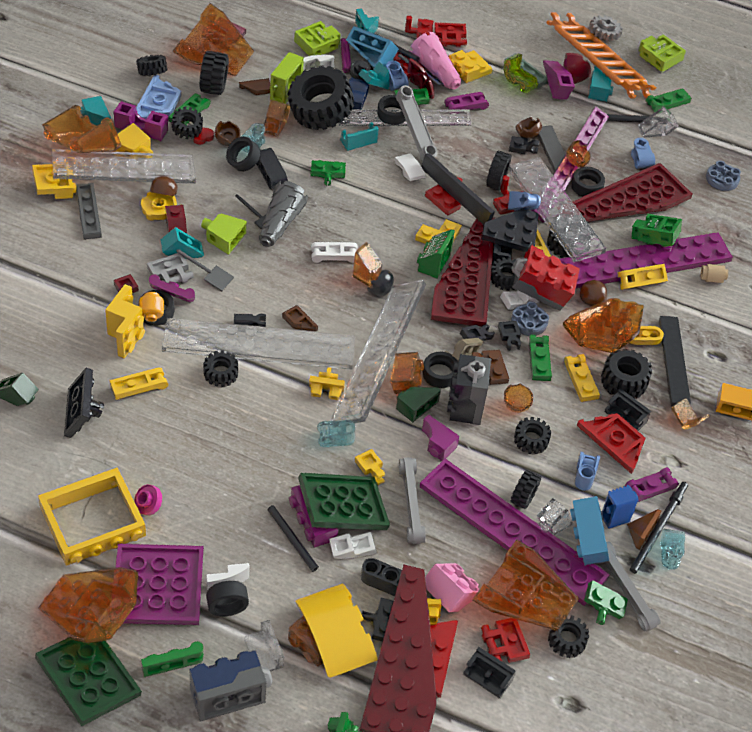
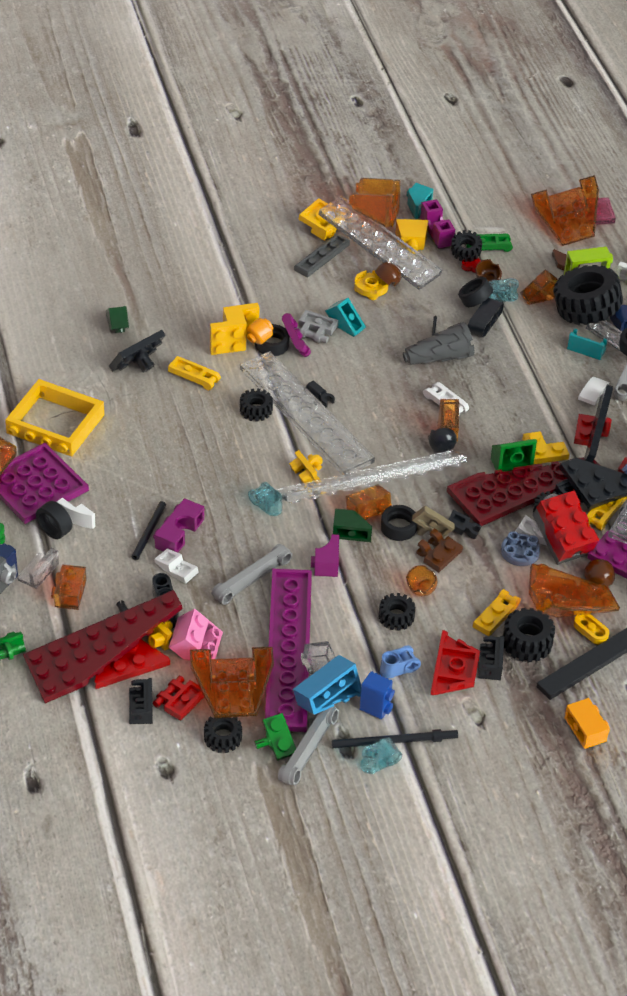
camera: 55 degrees right, 5 degrees down
dark red plate [114,274,139,294] -> none
dark pink plate [134,484,162,516] -> none
black tyre [136,54,168,76] -> none
light blue wing [136,75,181,119] -> none
dark red slope [165,205,187,233] -> none
dark grey piece [177,249,234,291] -> none
black tyre [199,50,229,95] -> none
lime torso [201,213,247,255] -> none
reddish brown tile [282,305,318,331] -> none
yellow panel [295,583,378,678] -> none
dark green plate [298,473,390,530] -> none
green plate [311,160,346,186] -> none
yellow plate [355,449,385,485] -> none
piece [447,354,491,425] -> none
black plate [498,320,521,351] -> none
black tyre [510,470,542,510] -> none
green plate [529,335,552,381] -> none
magenta plate [625,467,679,502] -> none
dark orange slope [627,509,662,550] -> none
clear orange bracket [671,398,710,430] -> none

